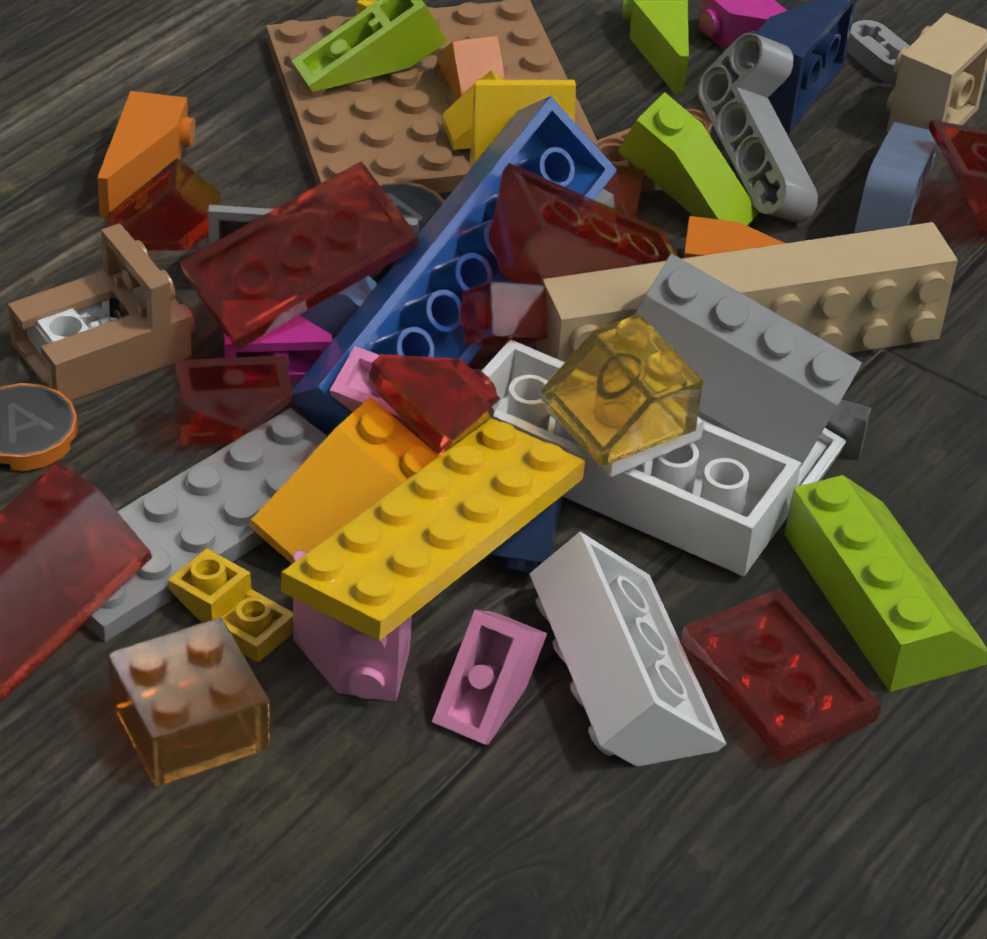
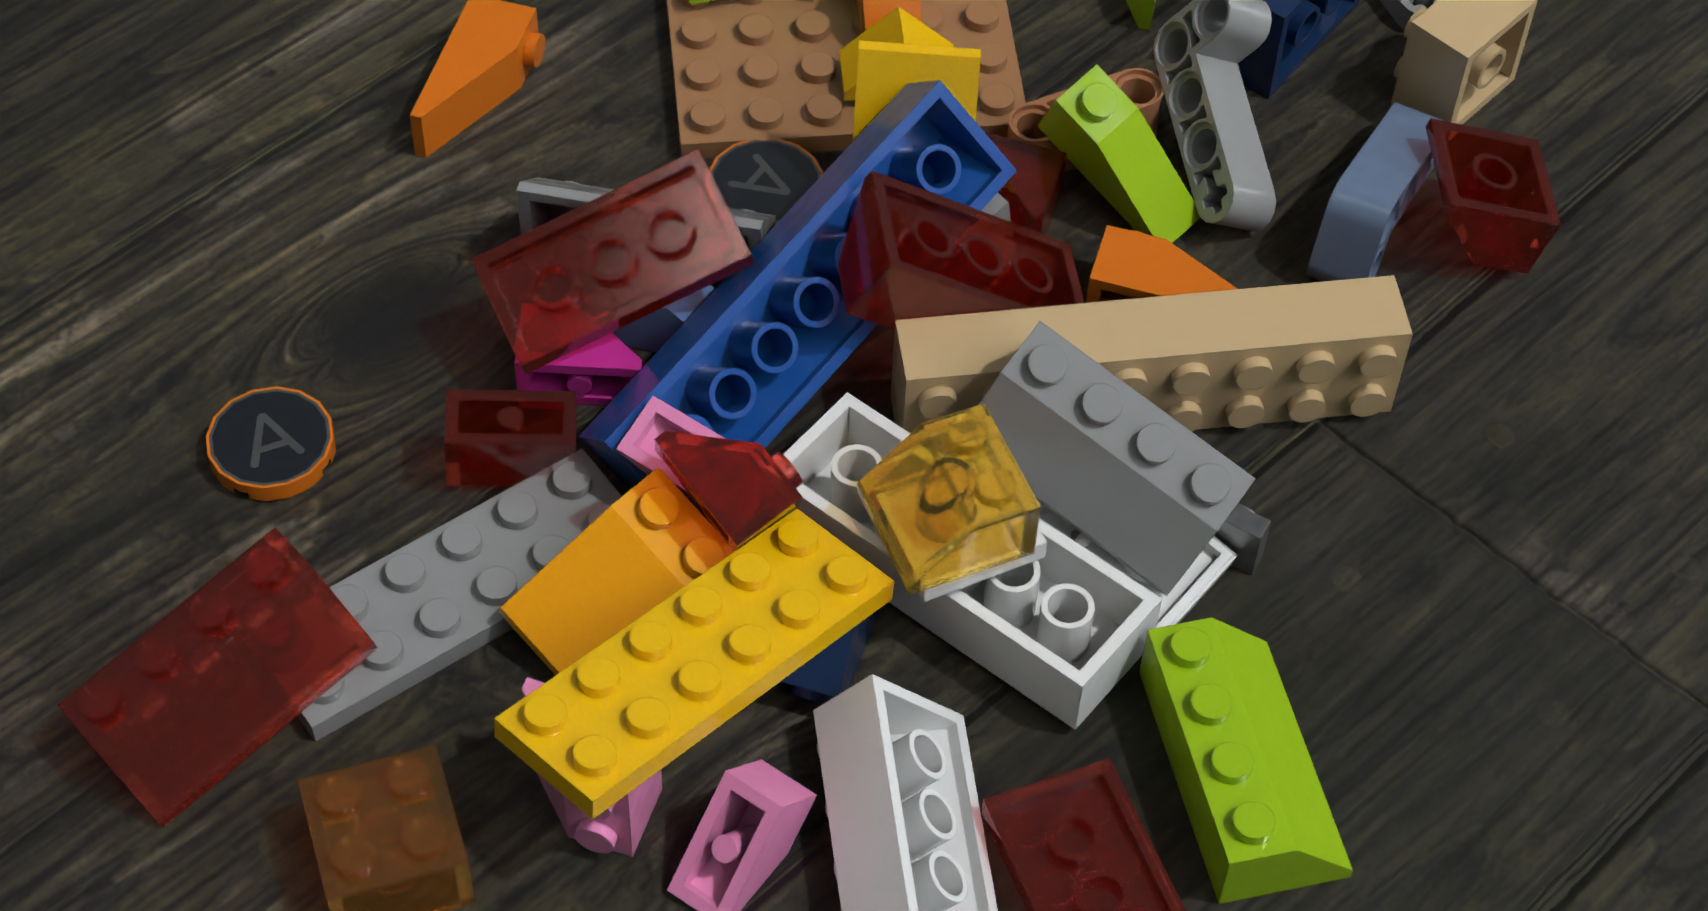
camera: 10 degrees right, 10 degrees up
medium nougat brick [8,223,195,401] -> none
clear red slope [107,158,221,251] -> none
yellow slope [167,548,293,663] -> none
clear red brick [460,282,548,346] -> none

